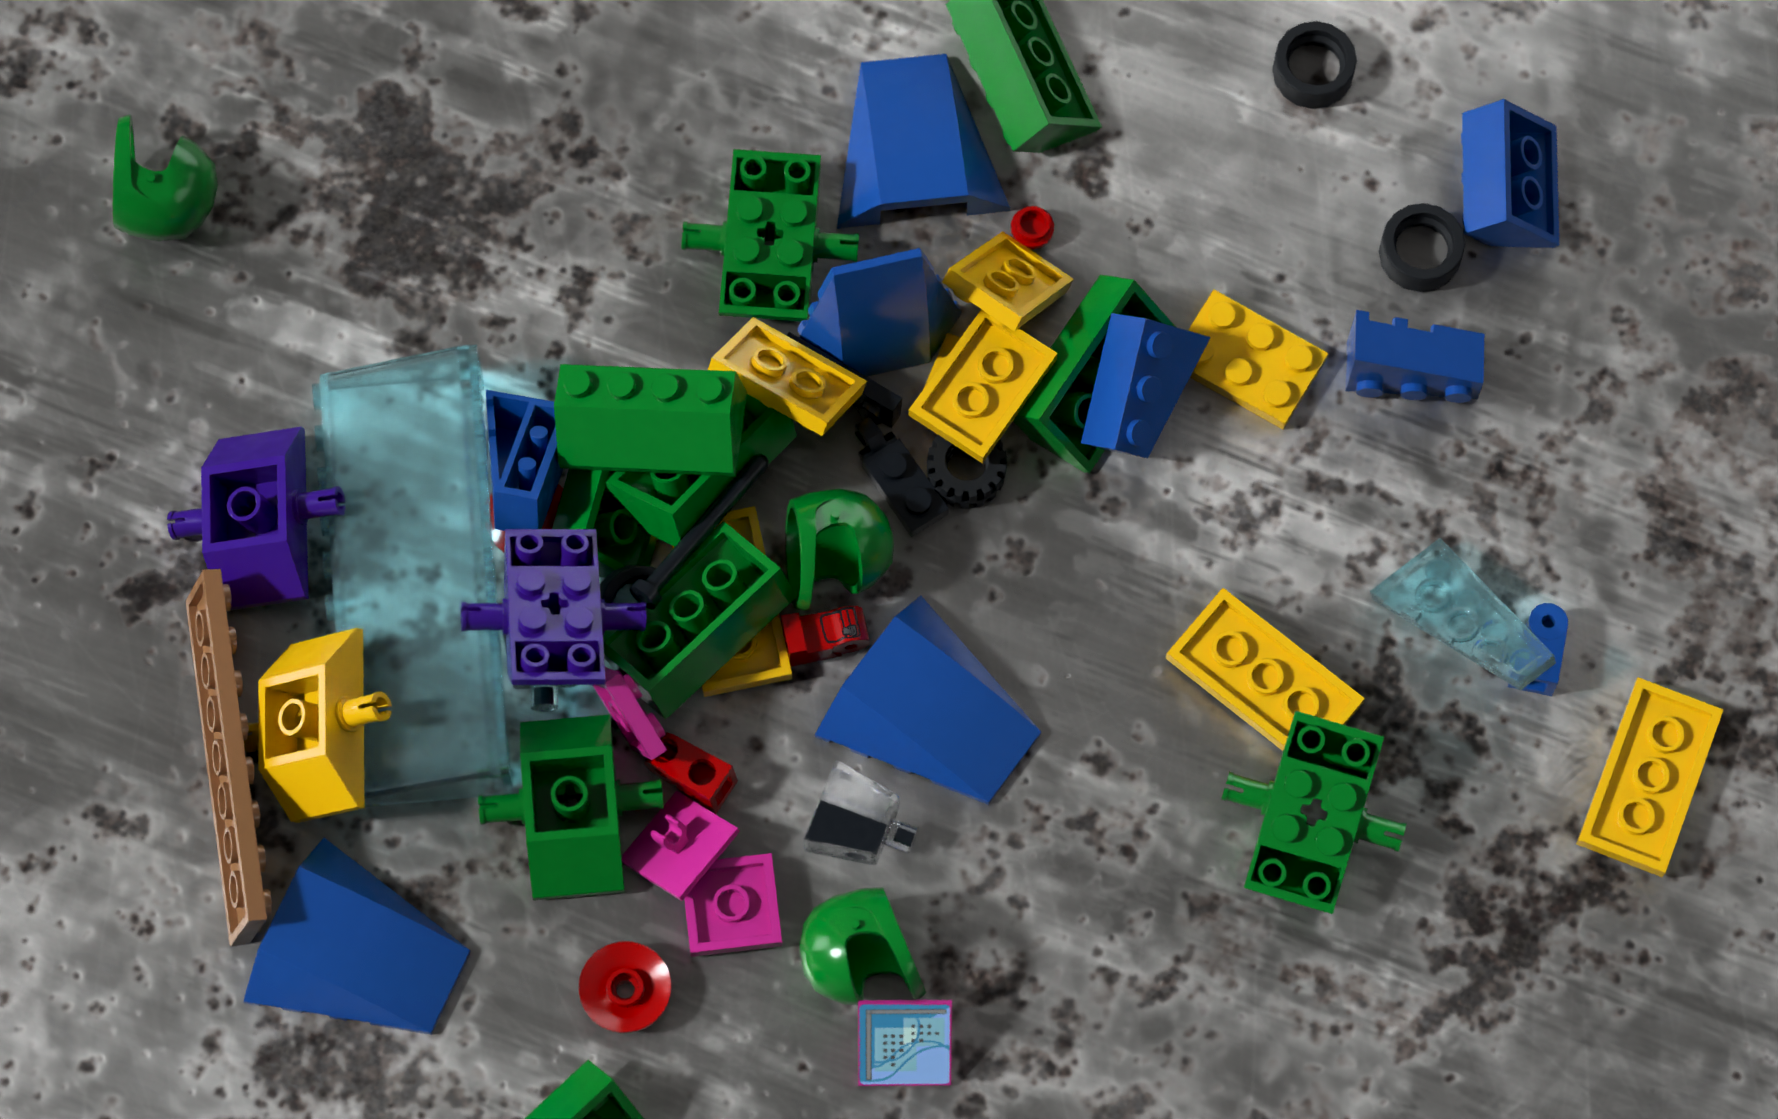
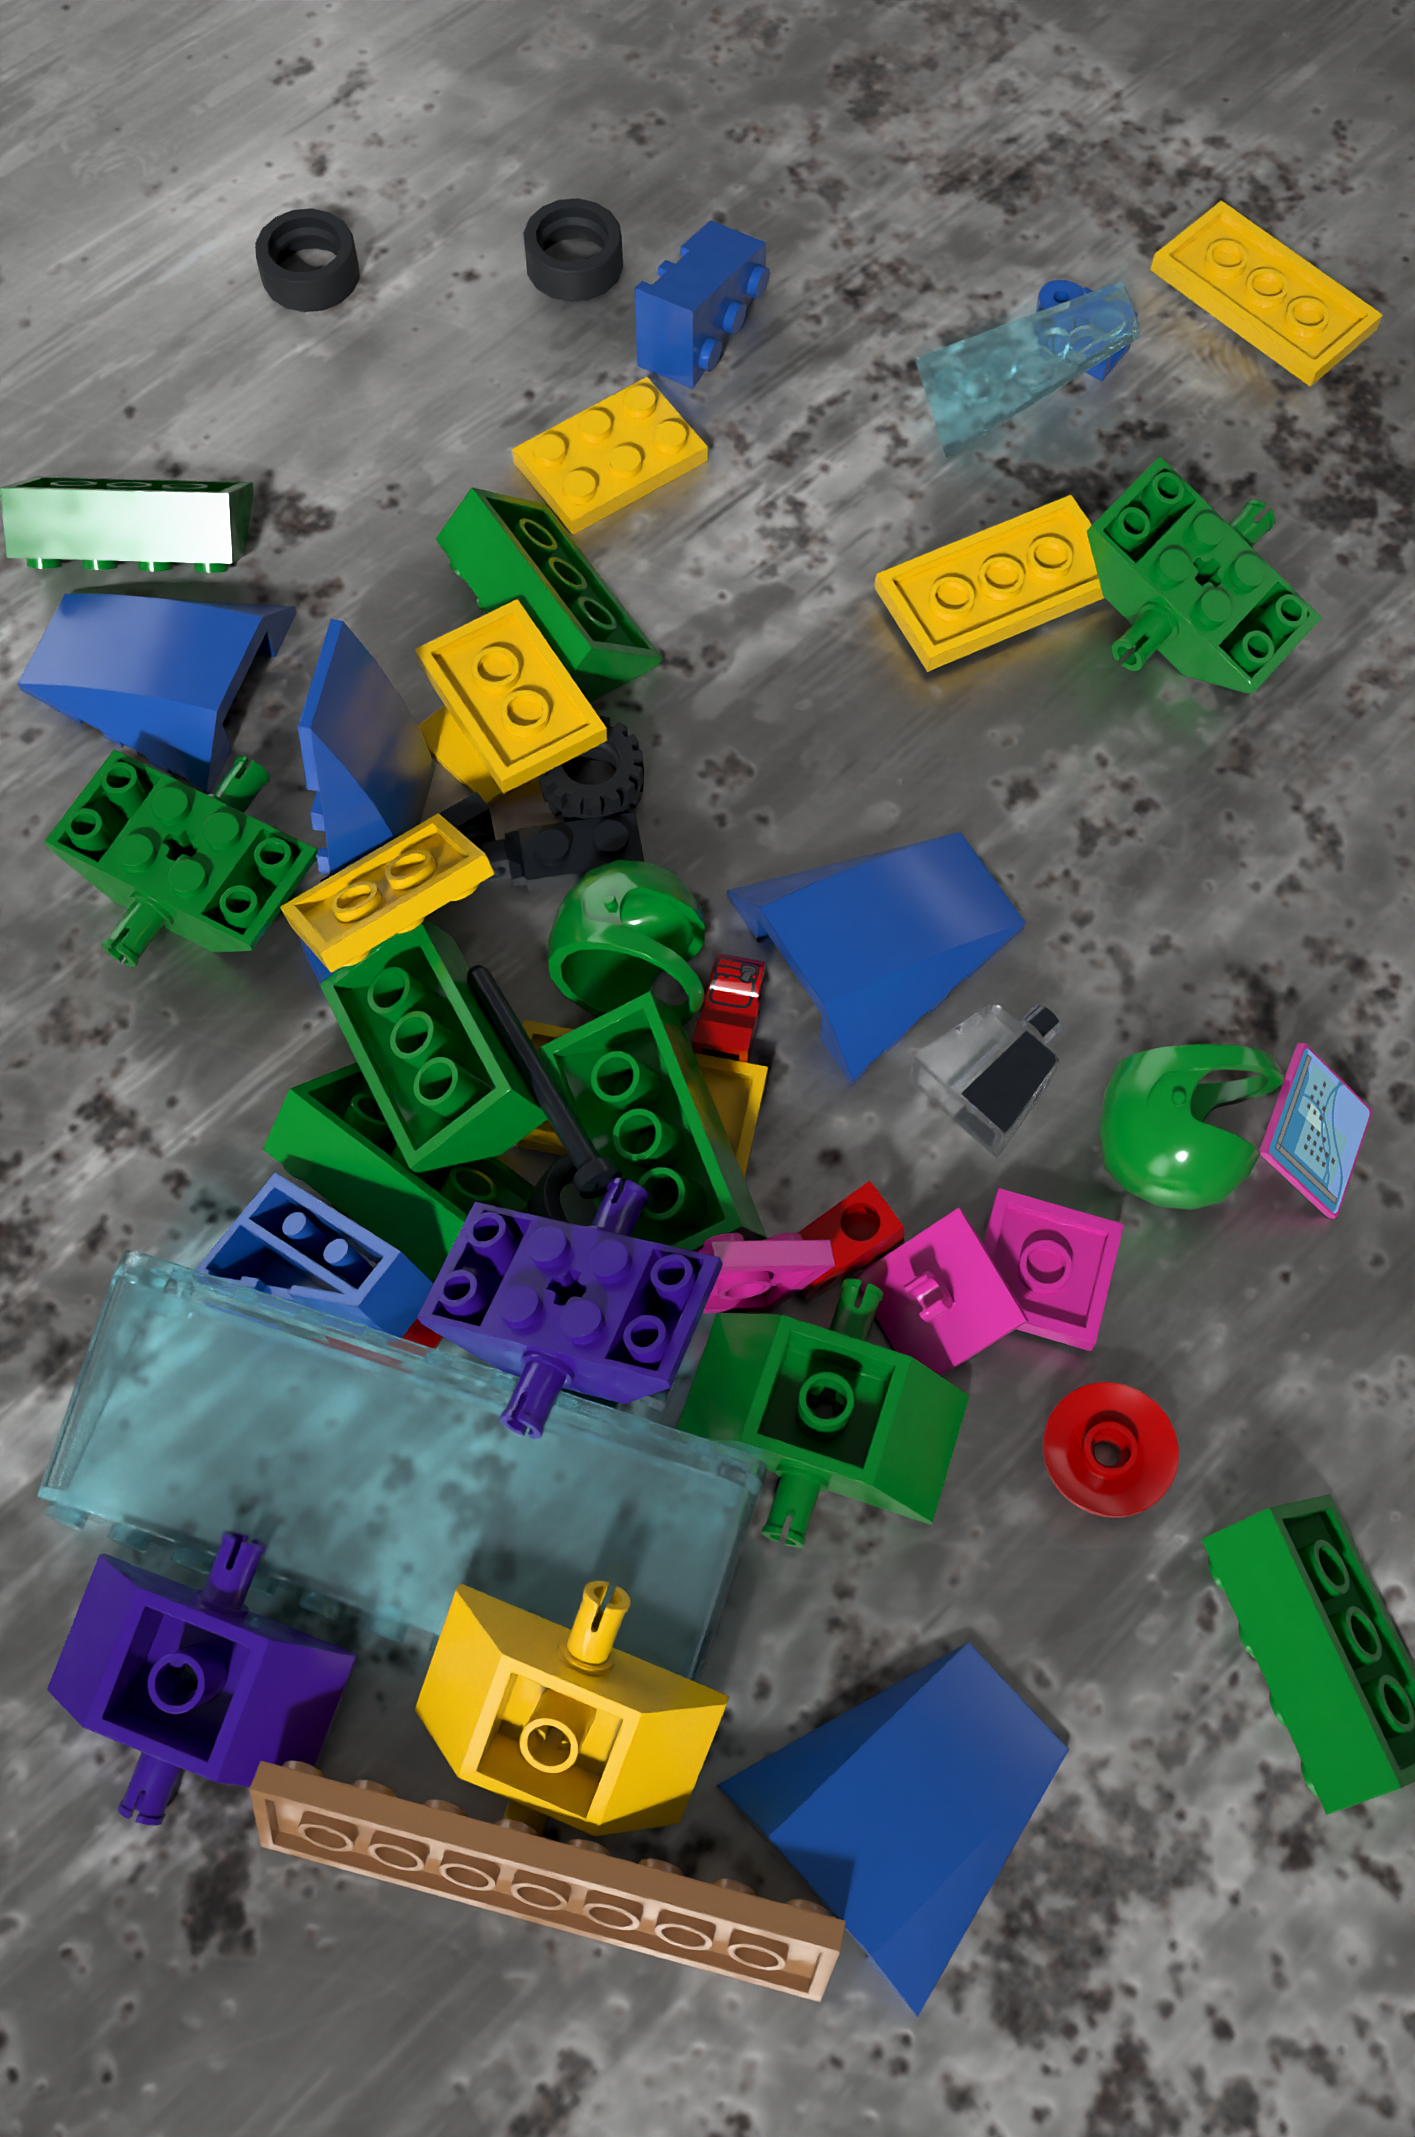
camera: 65 degrees left, 5 degrees down
green slope [554,364,747,476] -> none
yellow plate [942,231,1074,331] -> none
red plate [1010,206,1054,249] -> none
blue wedge [1081,313,1211,458] -> none
blue slope [1461,99,1559,248] -> none

